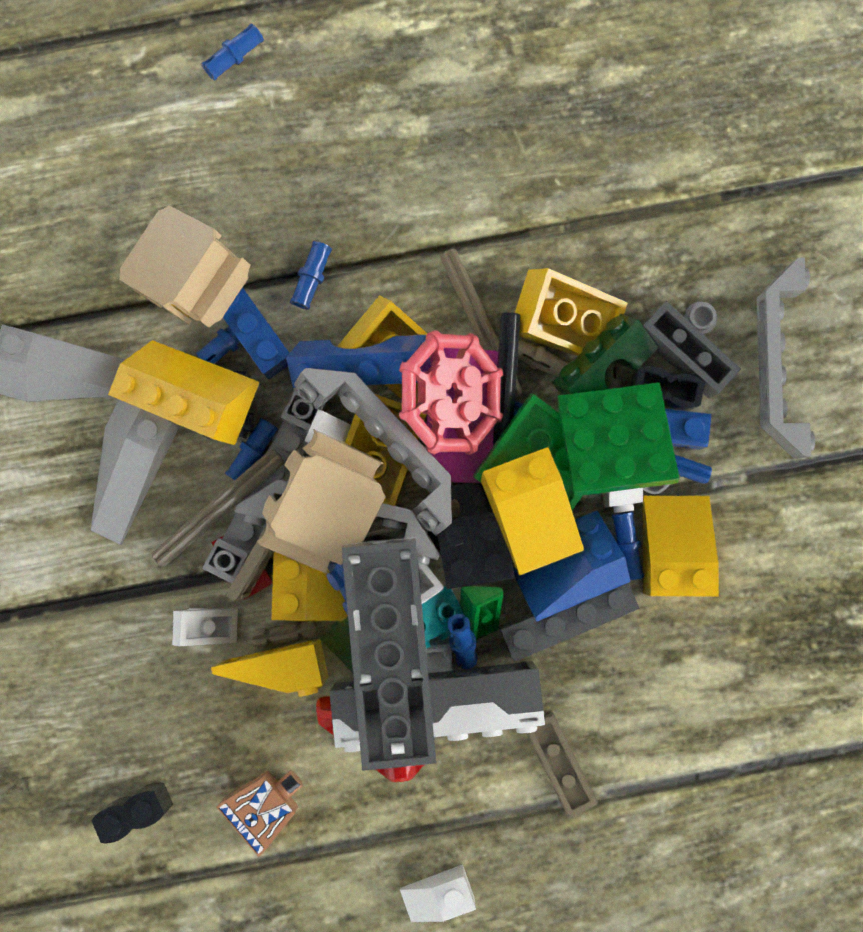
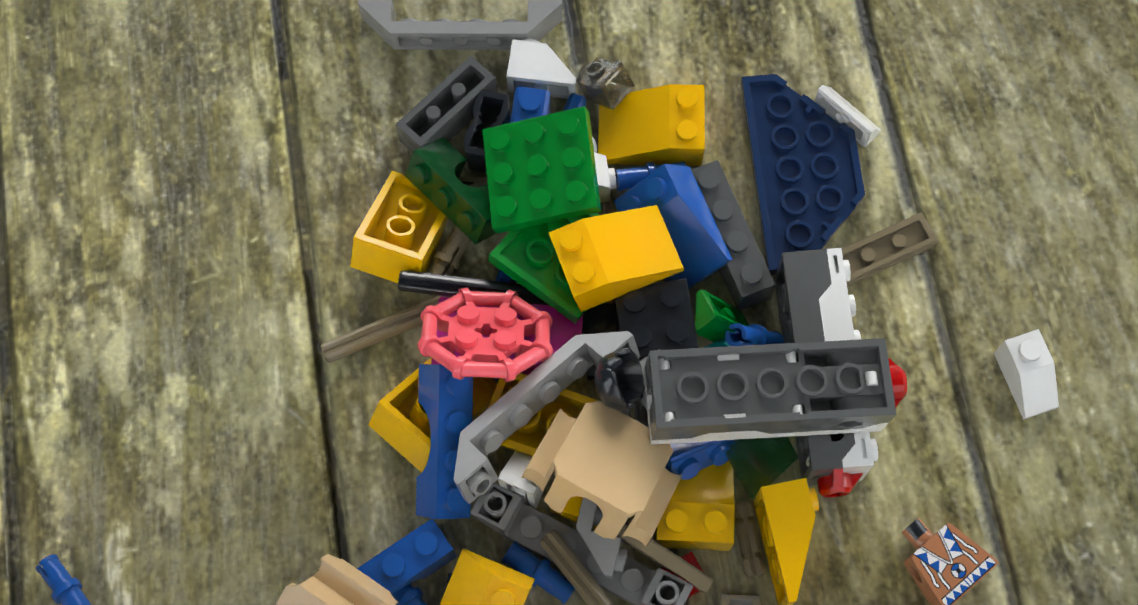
camera: 85 degrees left, 15 degrees down
blue pin [290,241,332,310] -> none
light grey plate [684,302,717,334] -> none
none -> white slope [506,38,576,99]
none -> clear smoke brick [576,57,635,110]
none -> black hair [594,349,644,411]
none -> dark blue plate [741,74,865,275]
none -> white slope [814,85,881,147]

